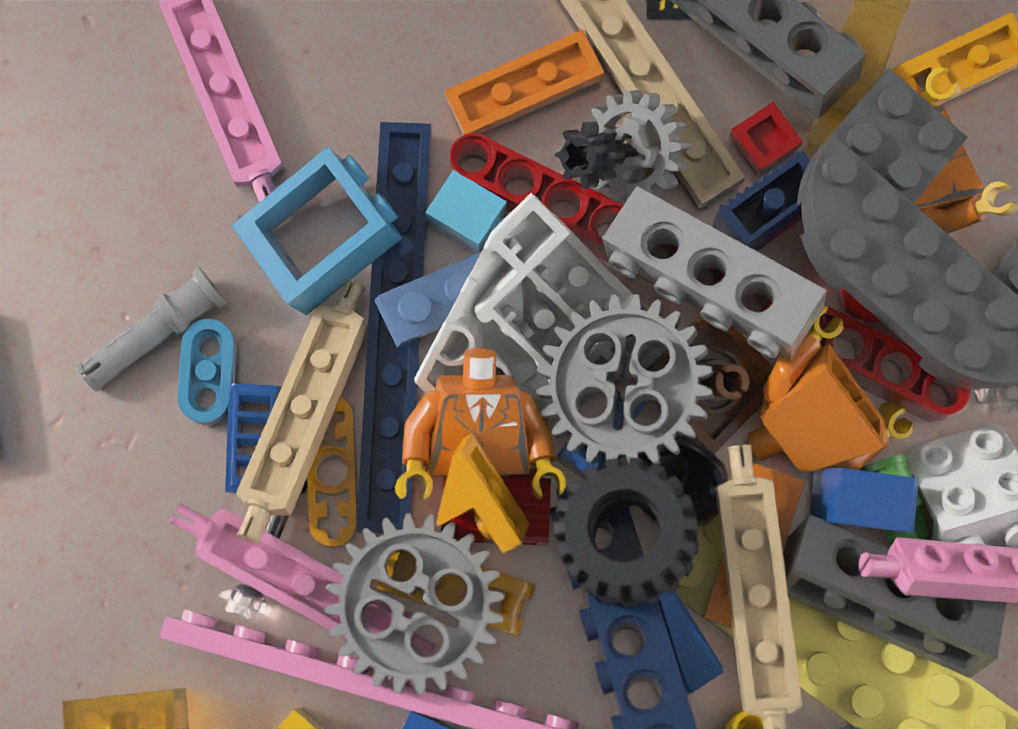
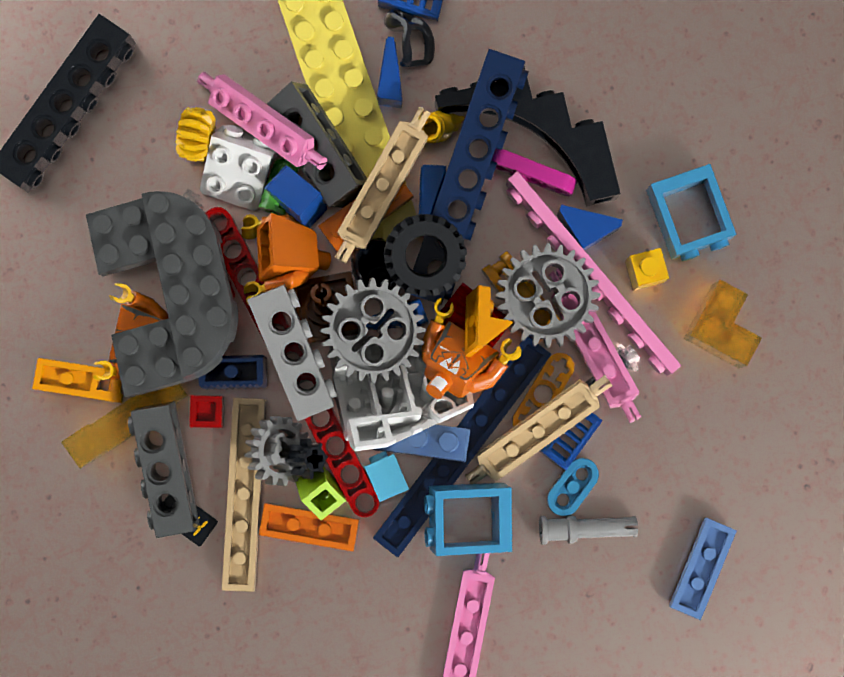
camera: 145 degrees left, 5 degrees up
none -> lime brick [295,466,346,520]

